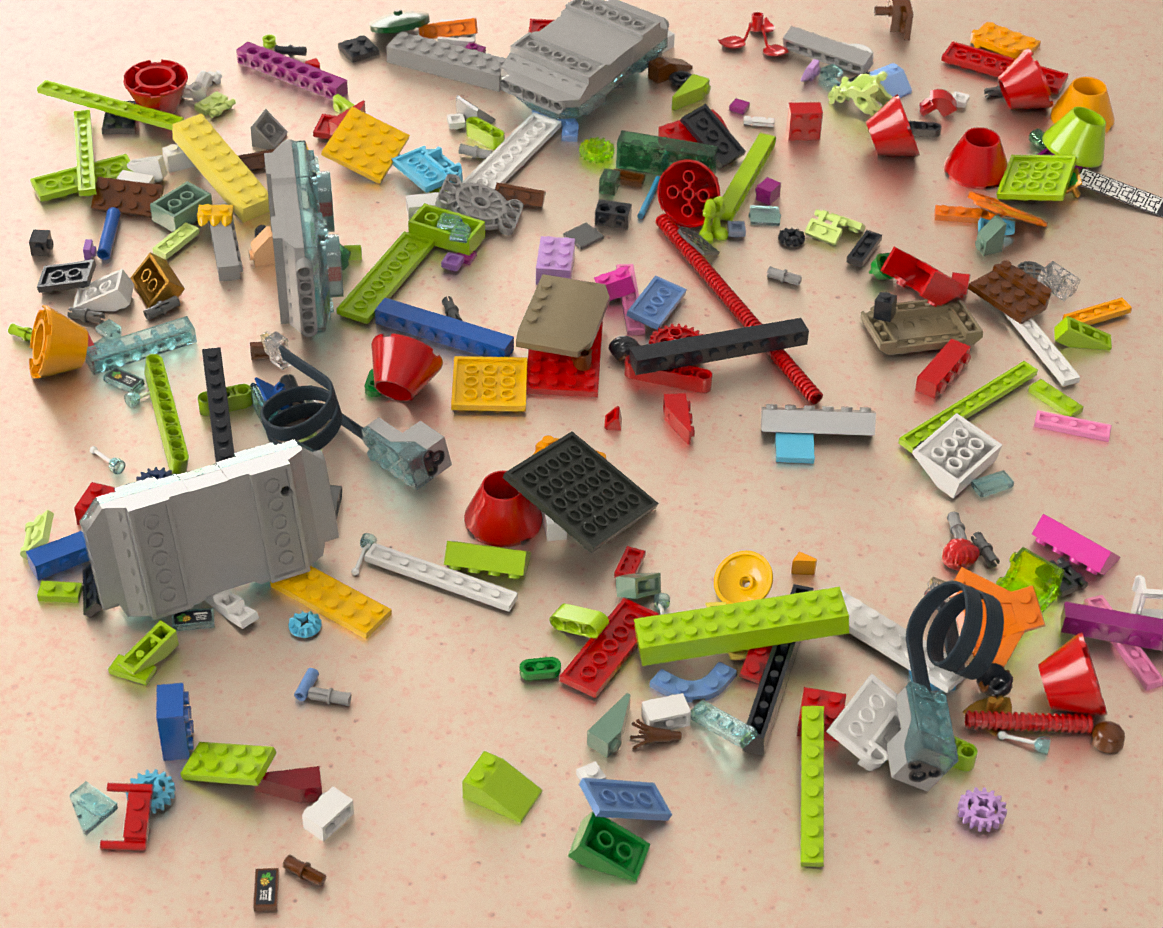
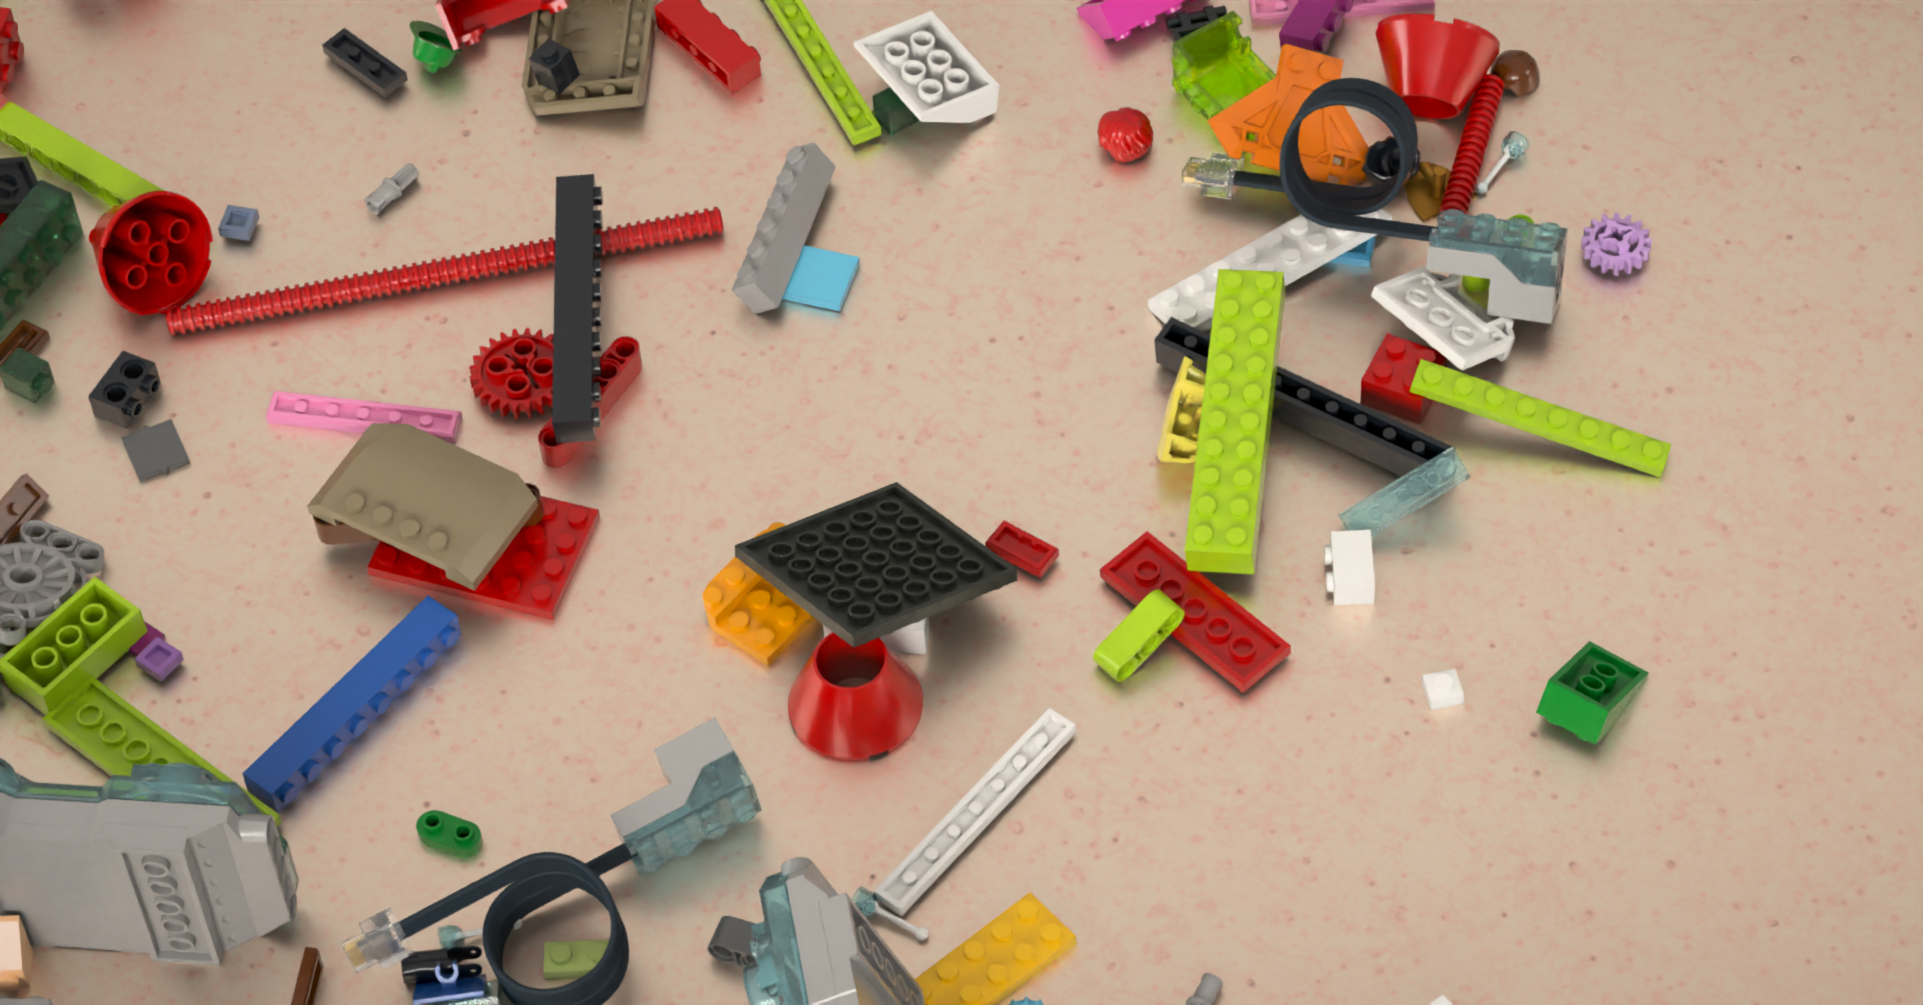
camera: 70 degrees left, 10 degrees up
red cone [371,334,443,401] -> none
clear light blue tile [437,213,471,243] -> none
dark grey pin [442,296,462,321] -> none
lime slope [444,541,531,579] -> none
yellow plate [451,356,527,412] -> none
lime slope [462,751,542,823] -> none
green plate [519,657,561,680] -> none
lavender brick [536,236,575,285] -> none
medium blue plate [579,778,672,821] -> none
sand green slope [587,693,630,758] -> none
dark pink slope [594,266,636,301] -> none
red slope [604,406,622,430] -> none
black hair [608,336,641,362] -> none
sand green slope [616,573,661,599] -> none
medium blue plate [626,275,687,330] -> none
reddish brown piece [630,719,682,750] -> none
dark azure bar [637,176,660,219] -> none
medium blue plate [650,661,737,702] -> none
clear light blue hinge [654,593,670,615] -> none
red slope [663,393,695,445] -> none
dark grey window [678,227,720,255] -> none
lime piece [698,196,728,245] -> none
yellow dish [714,551,773,604] -> none
red plate [739,645,773,684] -> none
clear light blue piece [748,205,781,226] -> none
magenta brick [755,177,781,206] -> none
black gear [778,228,805,247] -> none
light orange slope [791,551,817,575] -> none
yellowish green plate [804,209,848,246] -> none
yellowish green plate [831,213,866,234] -> none
light grey axle [947,512,967,539] -> none
clear light blue tile [971,470,1014,497] -> none
dark grey pin [971,532,1000,568] -> none

